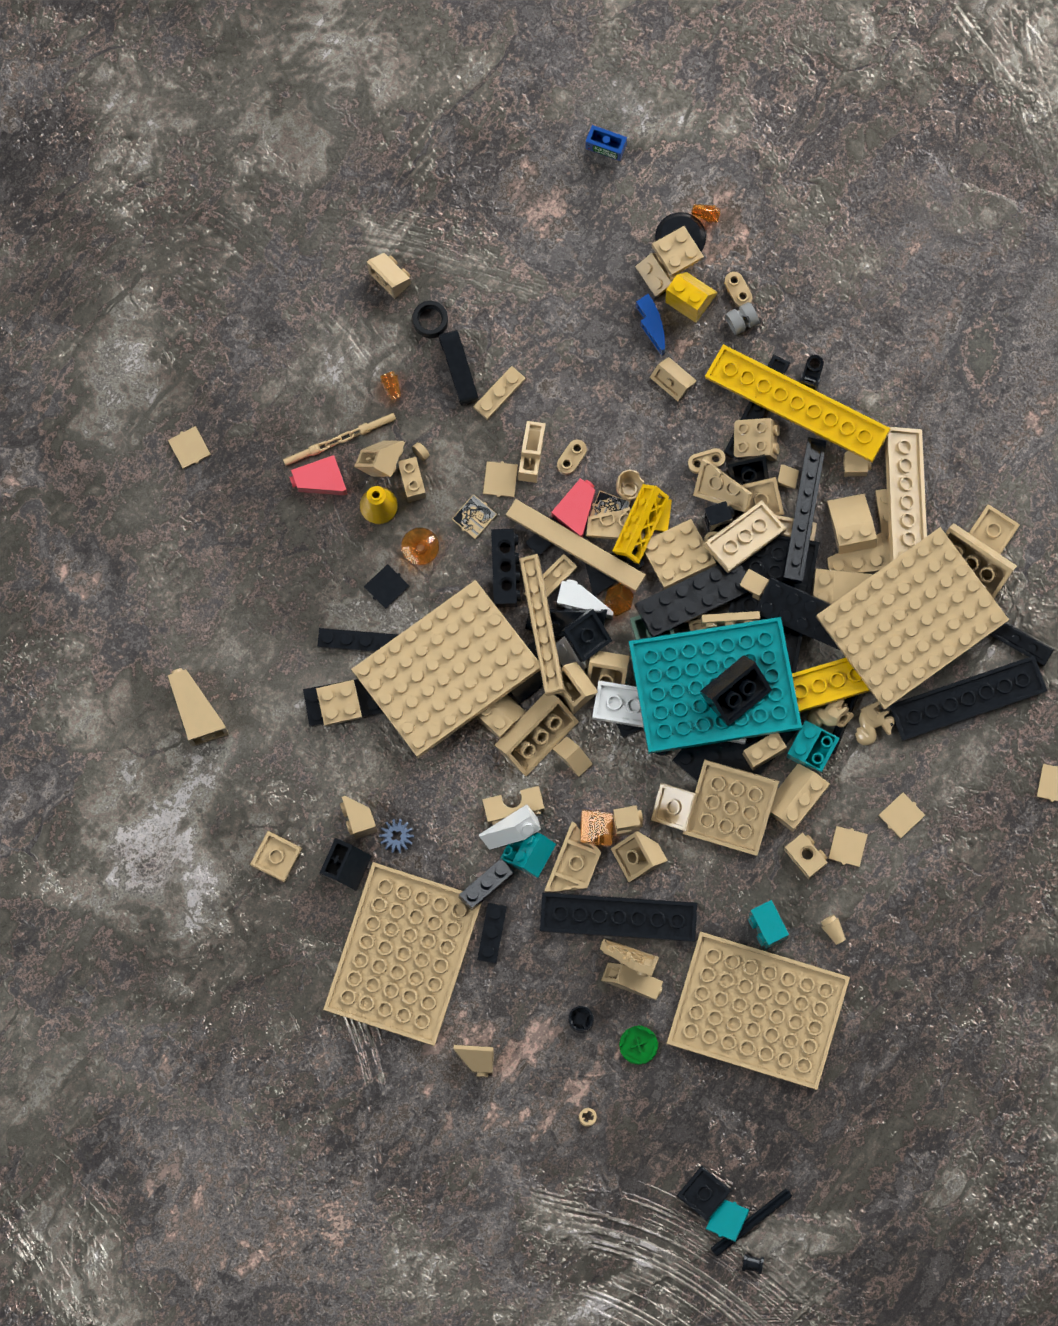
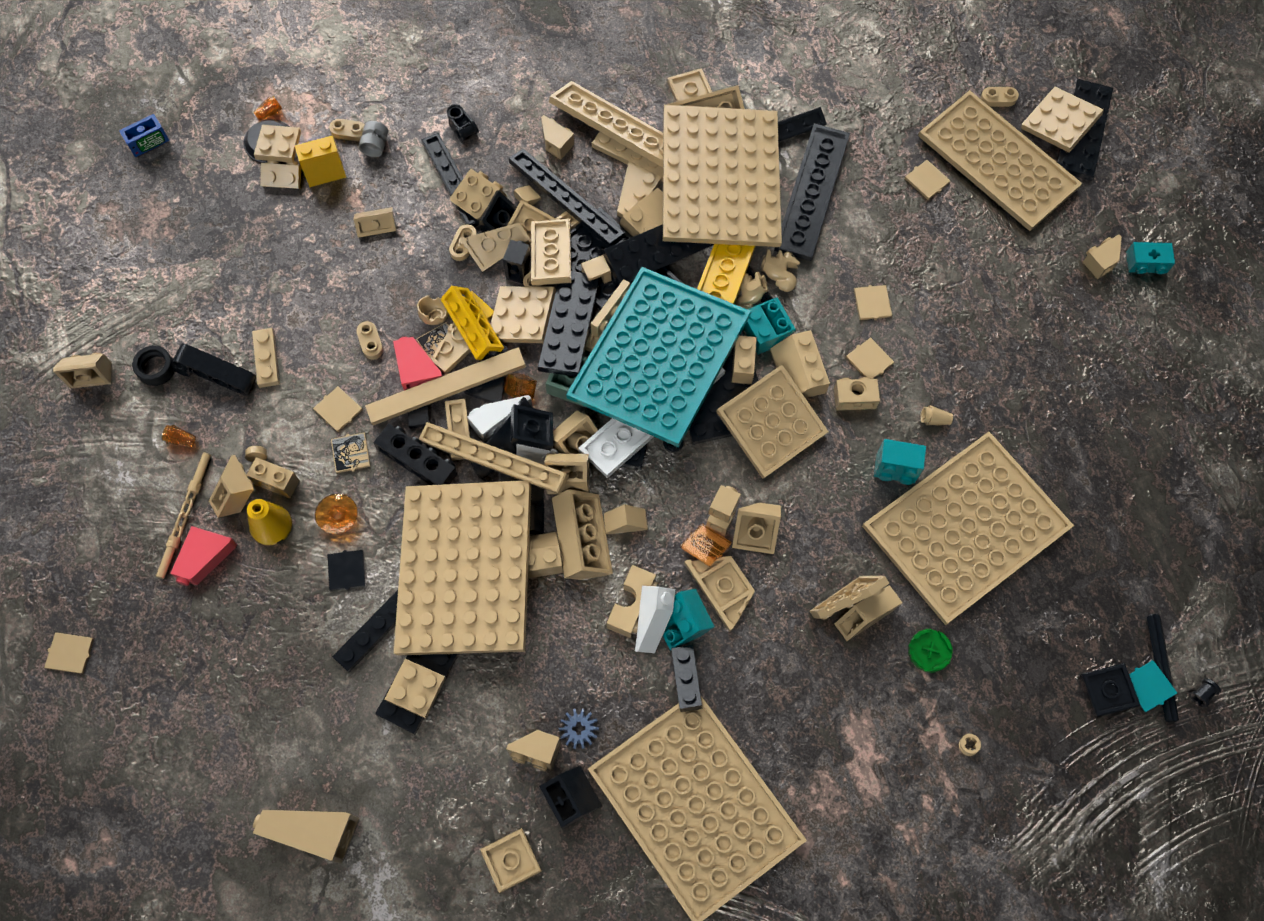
camera: 60 degrees left, 10 degrees down
tan slope [454,1045,494,1077] -> none
black plate [477,903,507,964] -> none
tan slope [518,421,546,483] -> none
black plate [540,892,697,942] -> none
black wheel [568,1006,594,1034] -> none
blue slope [636,294,665,356] -> none
tan tile [651,783,697,831] -> none
black slope [700,655,772,726] -> none
yellow plate [705,344,890,463] -> none
tan slope [827,494,877,554] -> none

